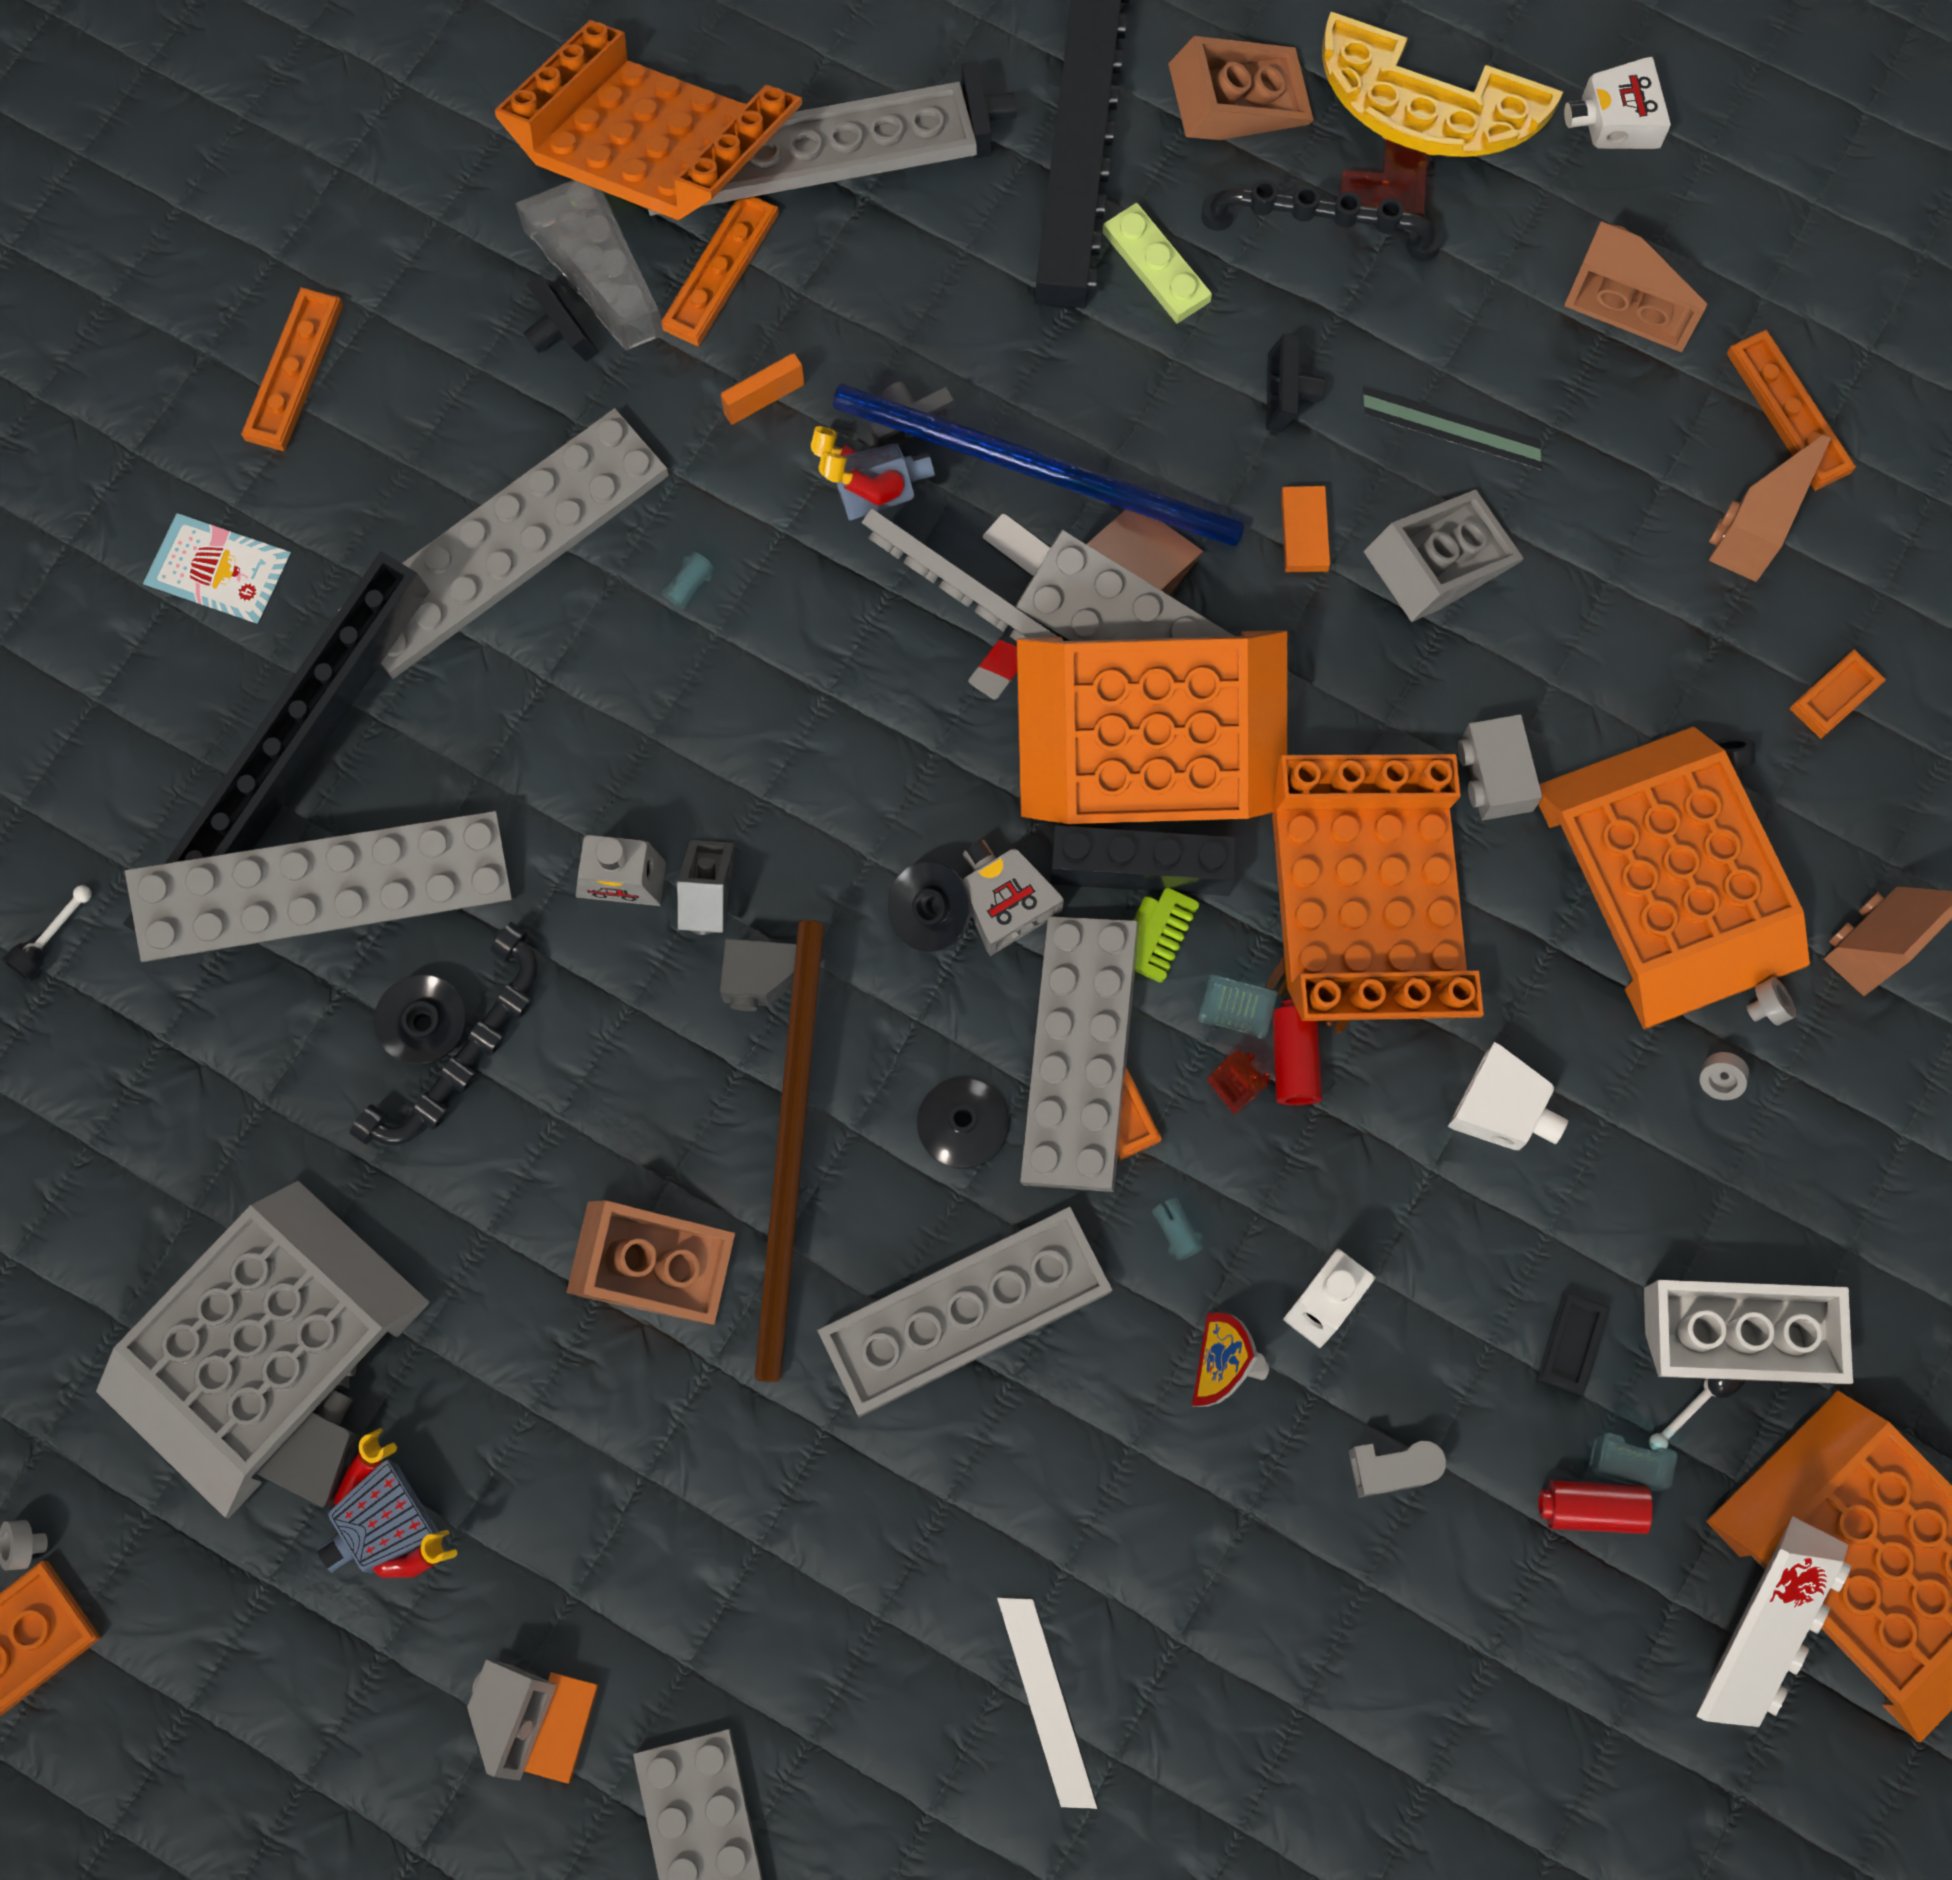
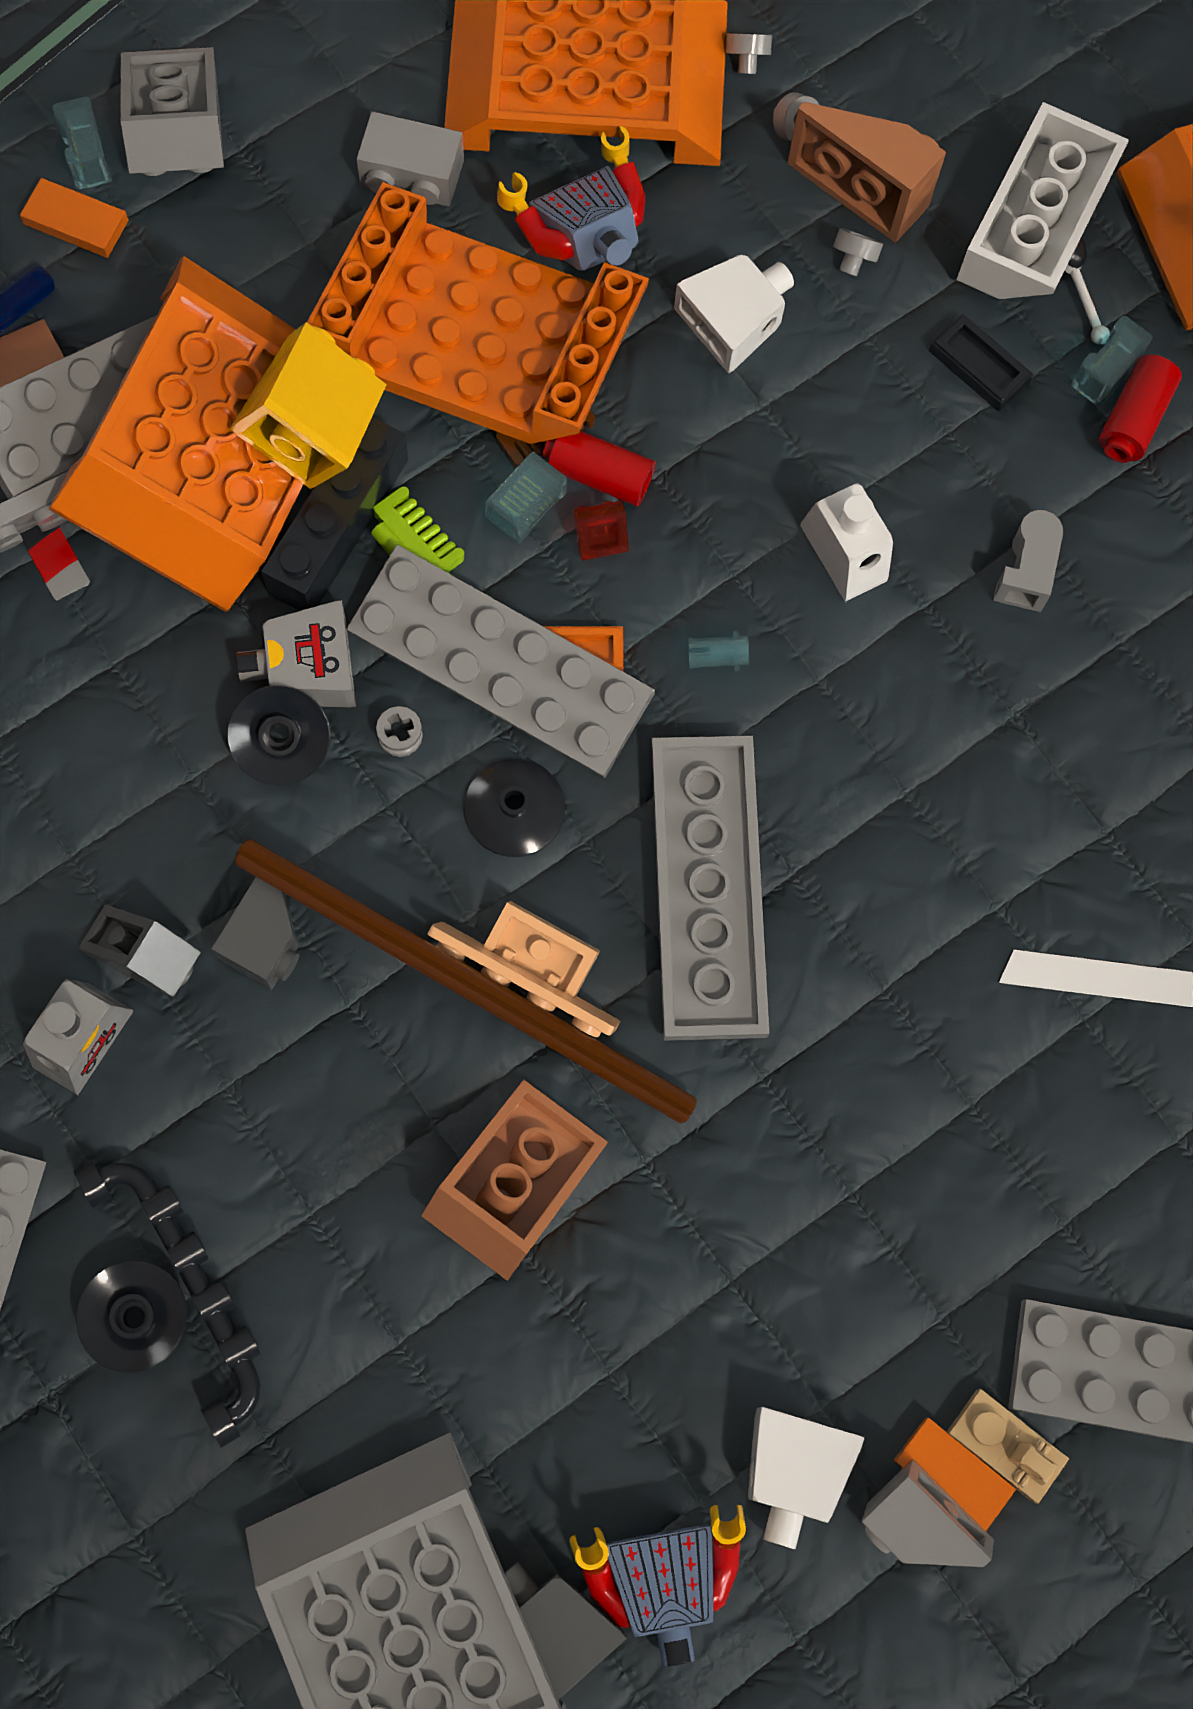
camera: 70 degrees left, 0 degrees up
shield [1192,1312,1269,1407] -> none
none -> clear light blue piece [53,97,112,189]
none -> yellow slope [229,322,387,489]
none -> light grey bush [376,706,423,757]
none -> light nougat bracket [427,901,621,1037]
none -> torso [497,126,646,270]
none -> white torso [748,1407,864,1549]
none -> nougat slope [787,102,946,243]
none -> light grey tile [833,228,884,276]
none -> tan hinge [947,1389,1069,1504]

